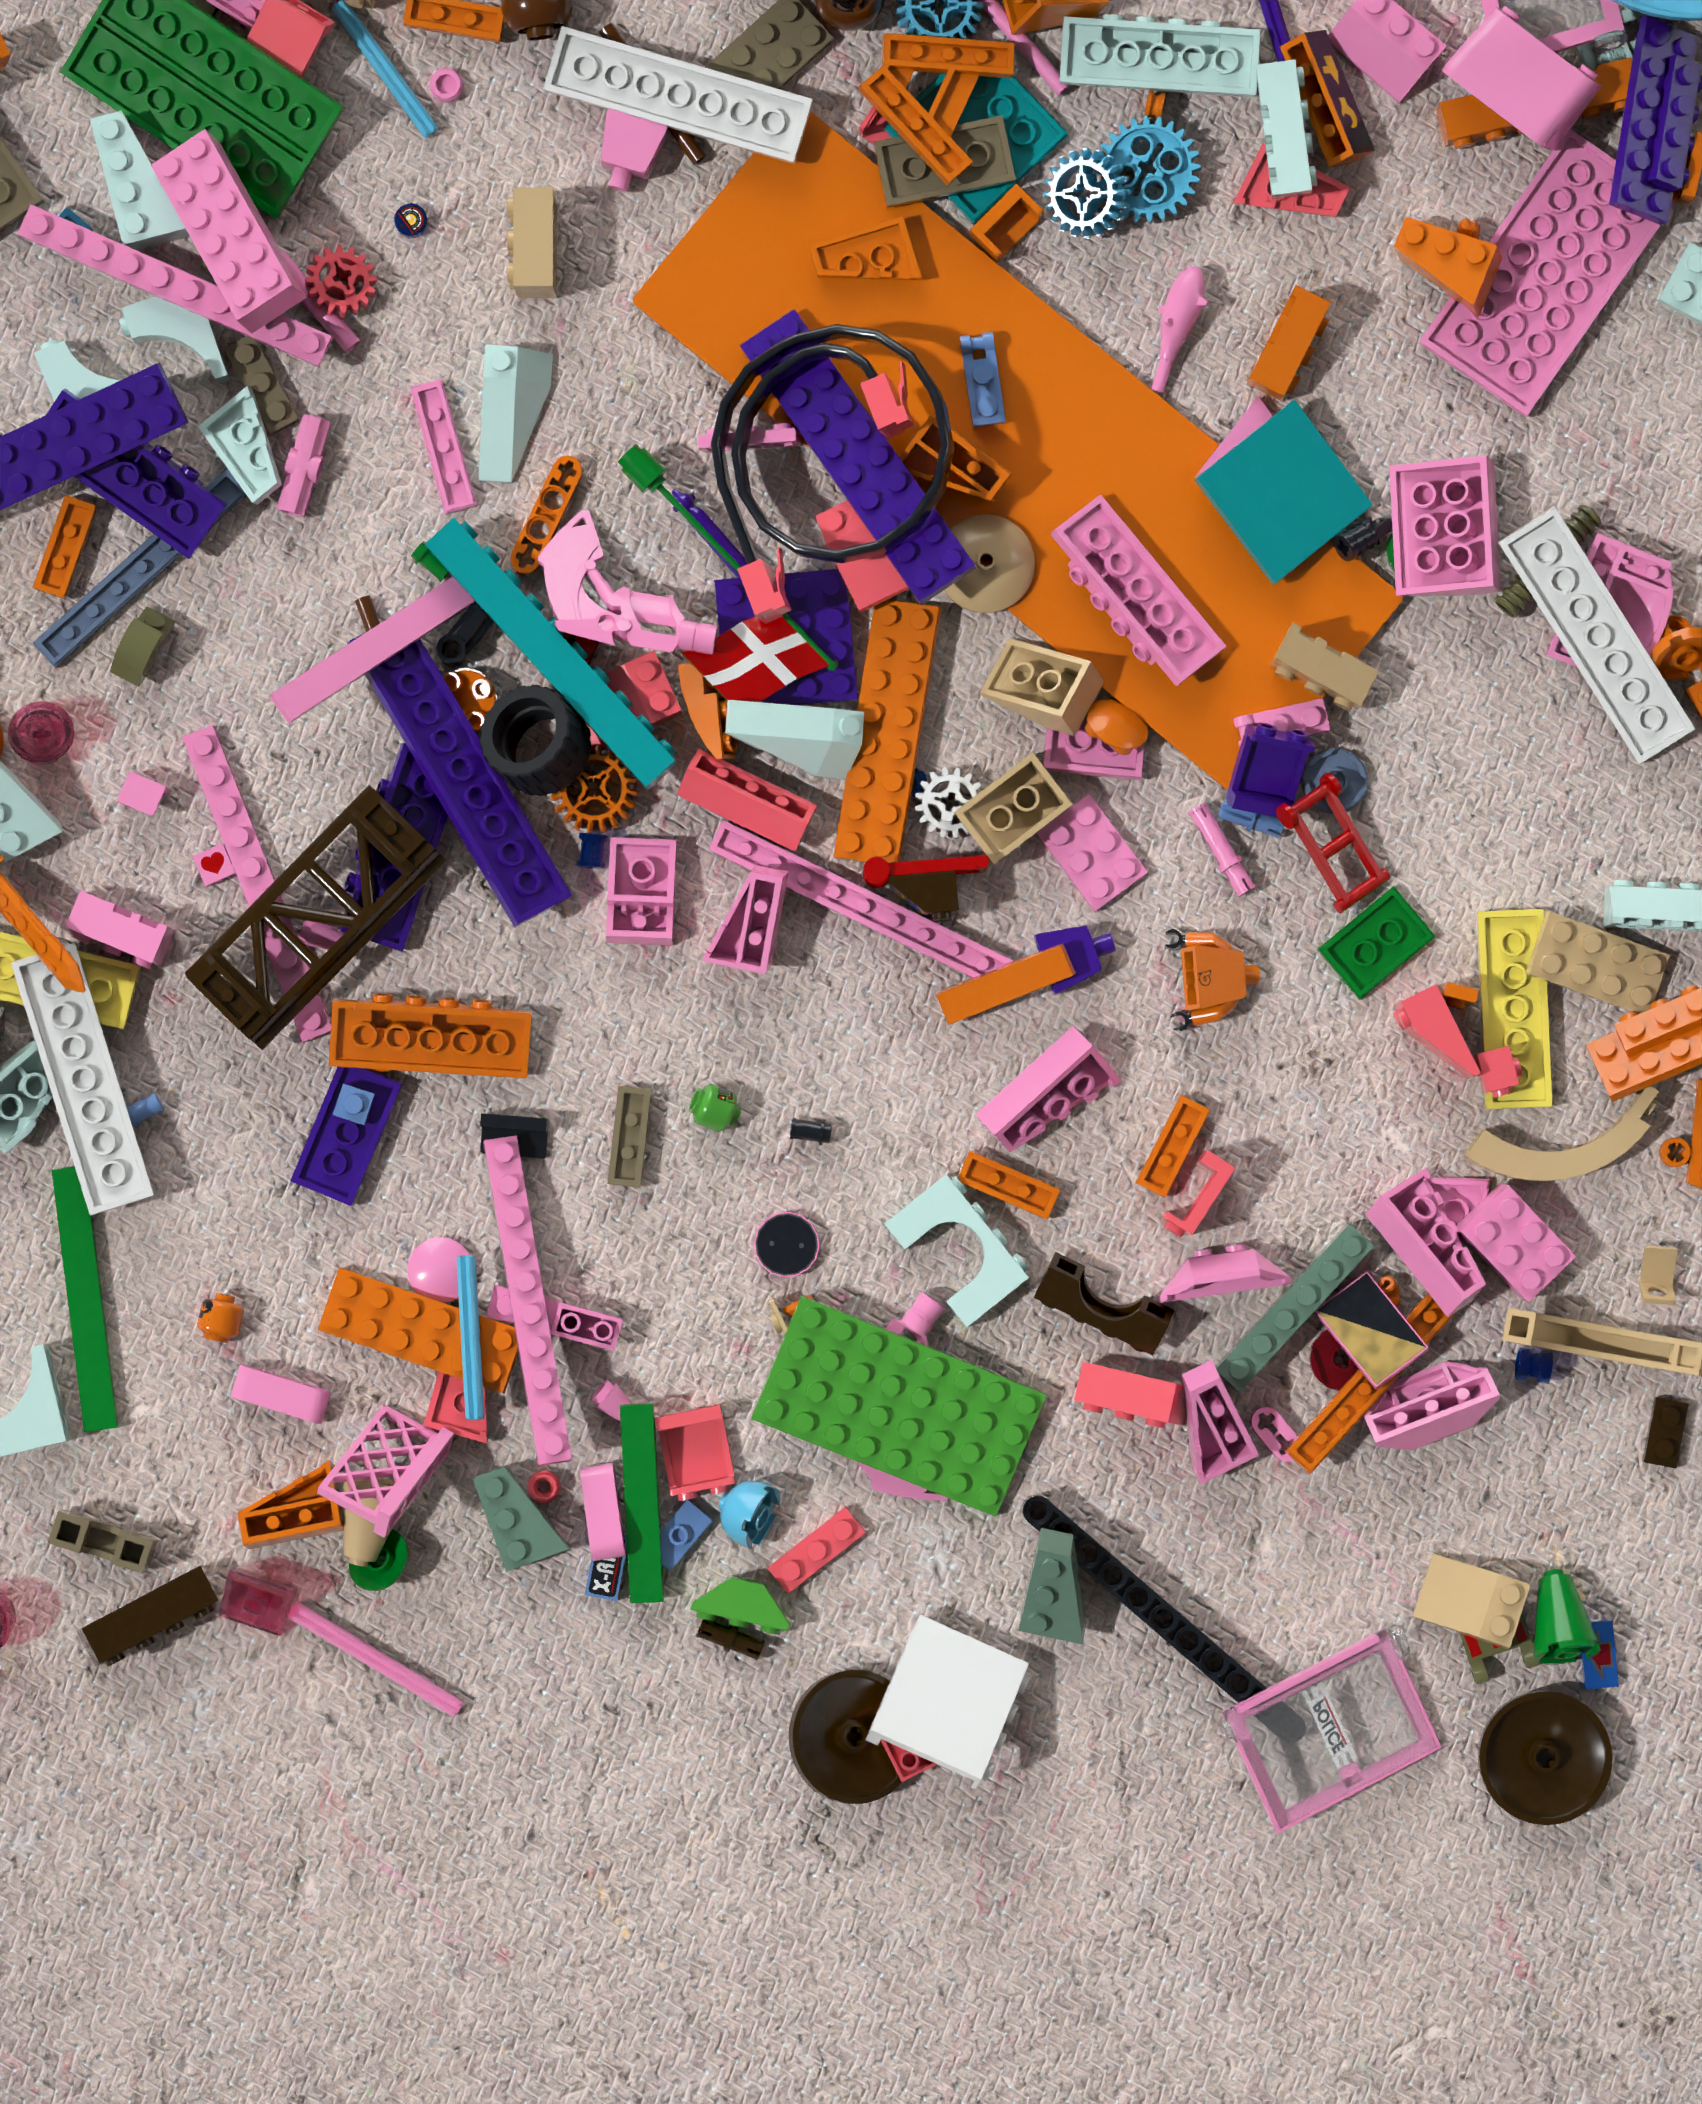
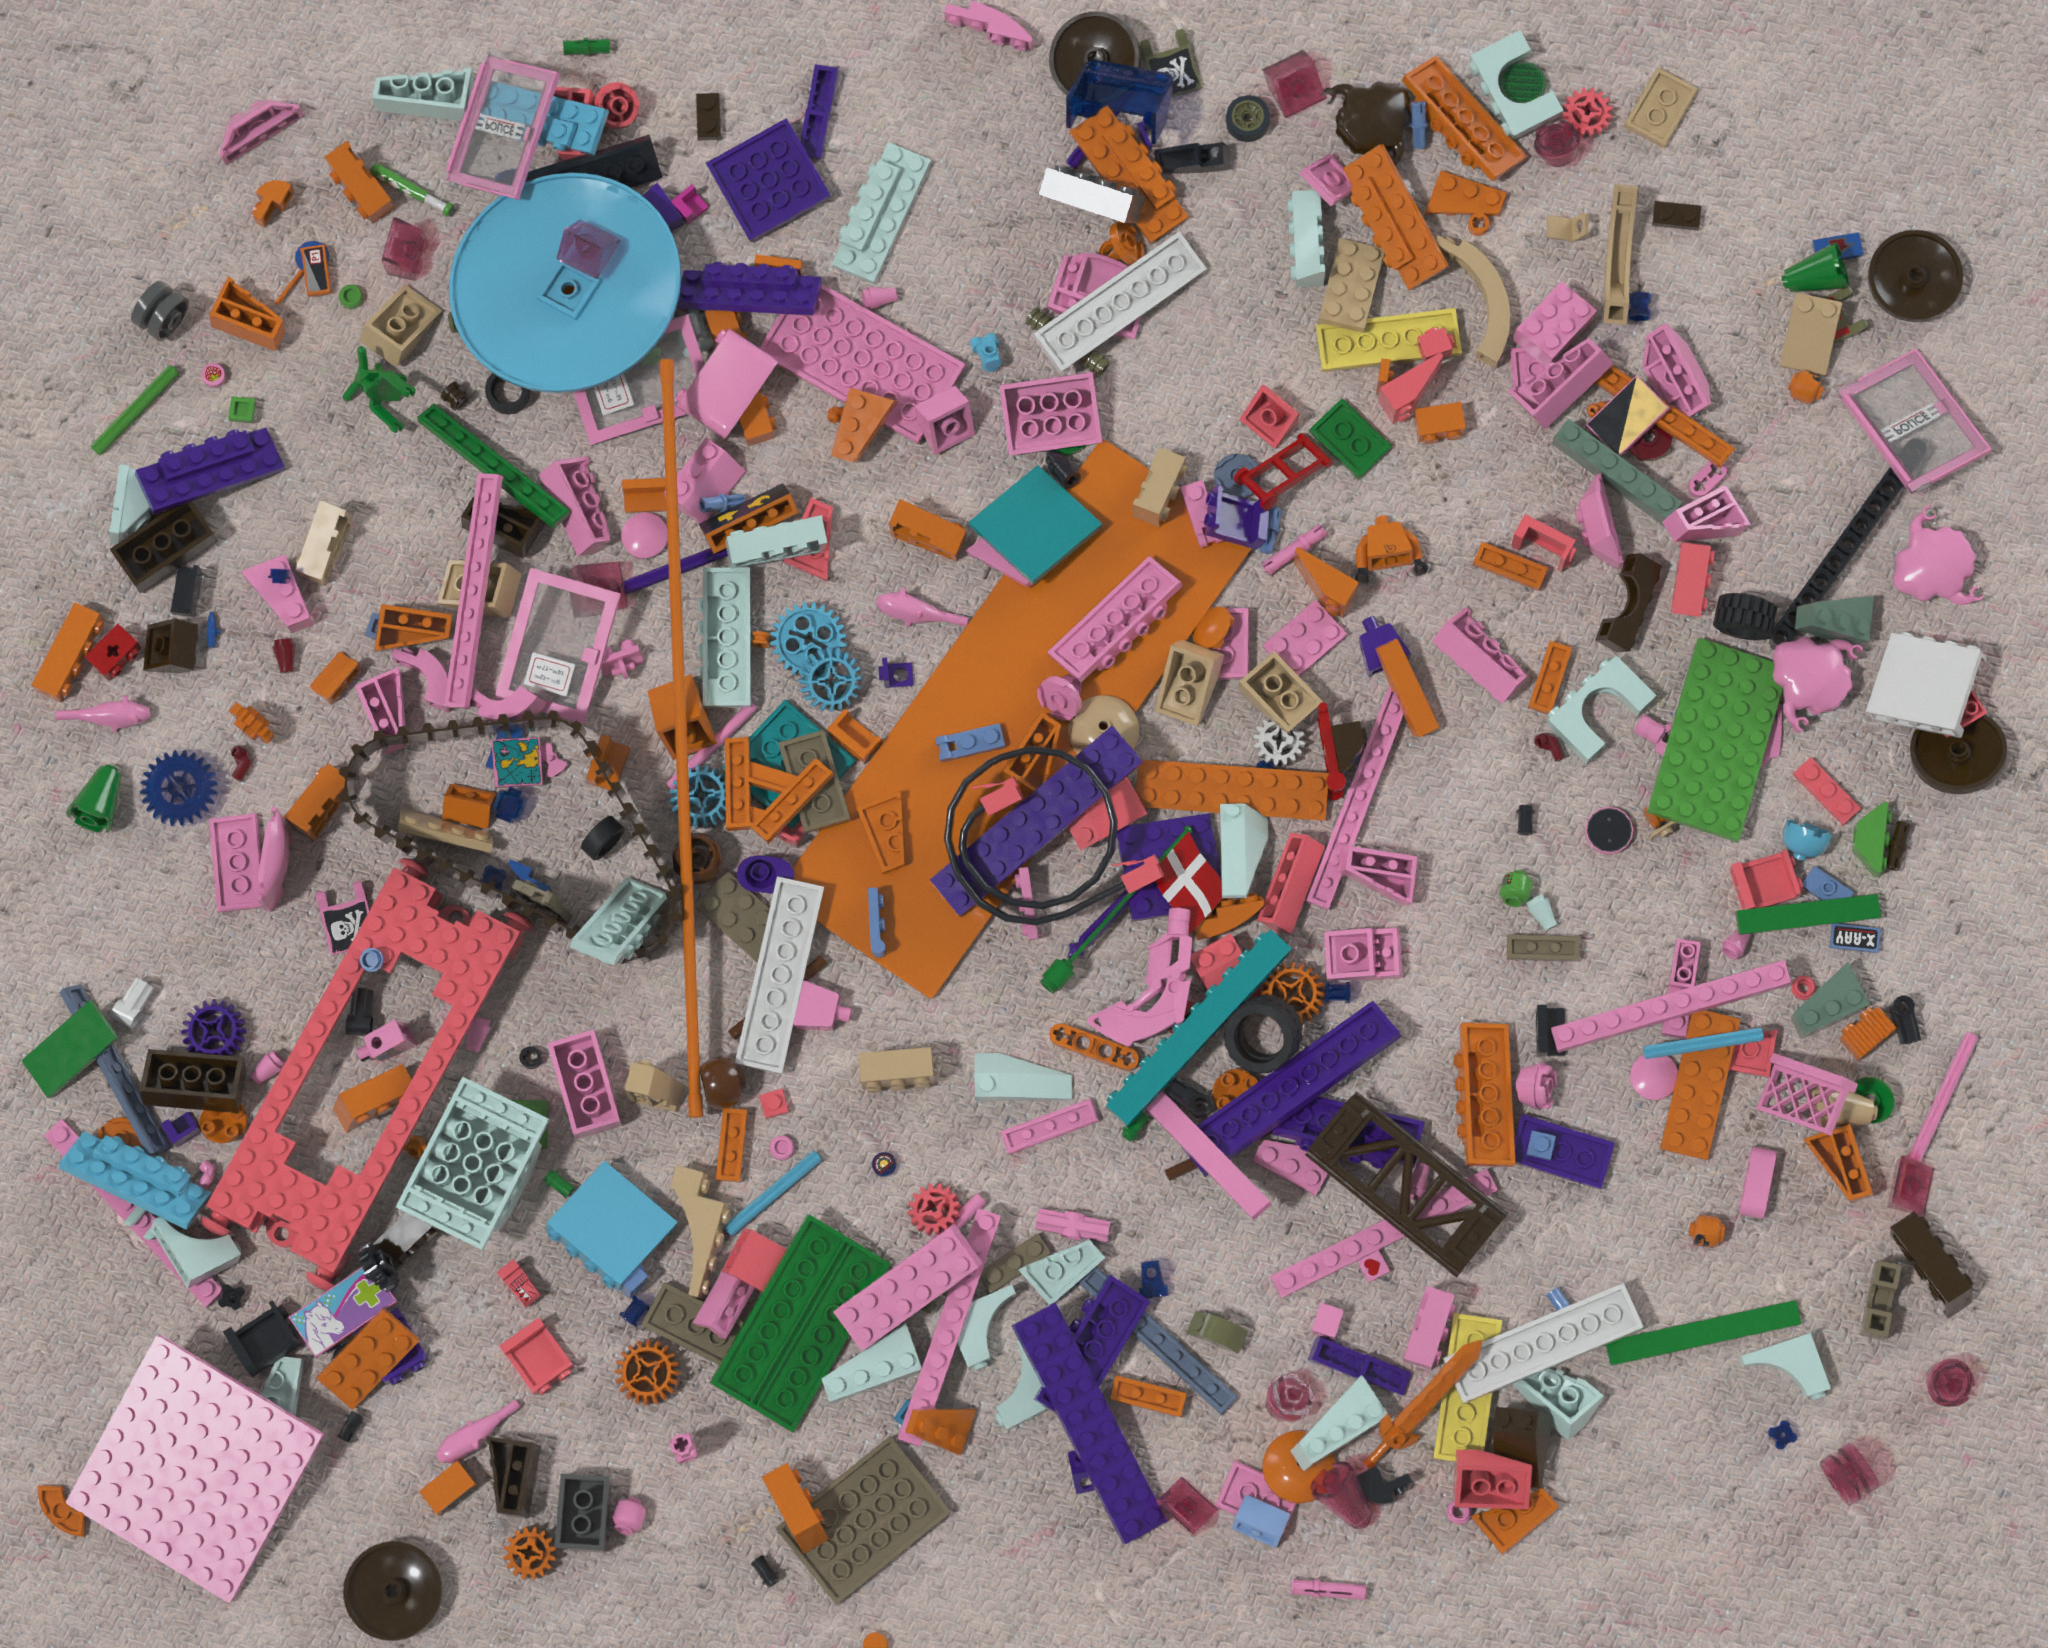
camera: 90 degrees left, 10 degrees down
bright pink beam [580,1463,626,1561] -> none
none -> medium blue axle [699,493,745,513]
none -> dark purple piece [737,855,795,894]
none -> coral plate [759,1088,789,1119]
none -> bright pink cone [861,287,897,310]
none -> medium blue plate [868,888,886,958]
none -> dark purple bracket [878,657,913,688]
none -> orange wing [905,1408,977,1456]
none -> bright pink slope [915,386,975,455]
none -> medium azure plate [970,333,1002,372]
none -> bright pink tile [1037,675,1082,721]
none -> clear blue plate [1139,1260,1169,1299]
none -> coral slope [1239,384,1299,449]
none -> bright pink wing [1252,1140,1328,1196]
none -> orange slope [1294,547,1359,618]
none -> dark purple slope [1307,1337,1411,1396]
none -> orange brick [1413,402,1466,444]
none -> bright pink cone [1516,1062,1557,1111]
none -> light aqua cone [1526,893,1557,931]
none -> dark red arm [1534,733,1566,762]
none -> black tyre [1713,593,1777,640]
none -> bright pink piece [1772,637,1863,733]
none -> orange head [1788,370,1824,405]
none -> orange brick [1839,1006,1897,1061]
none -> black piece [1889,995,1921,1045]
none -> bright pink piece [1893,506,1984,605]

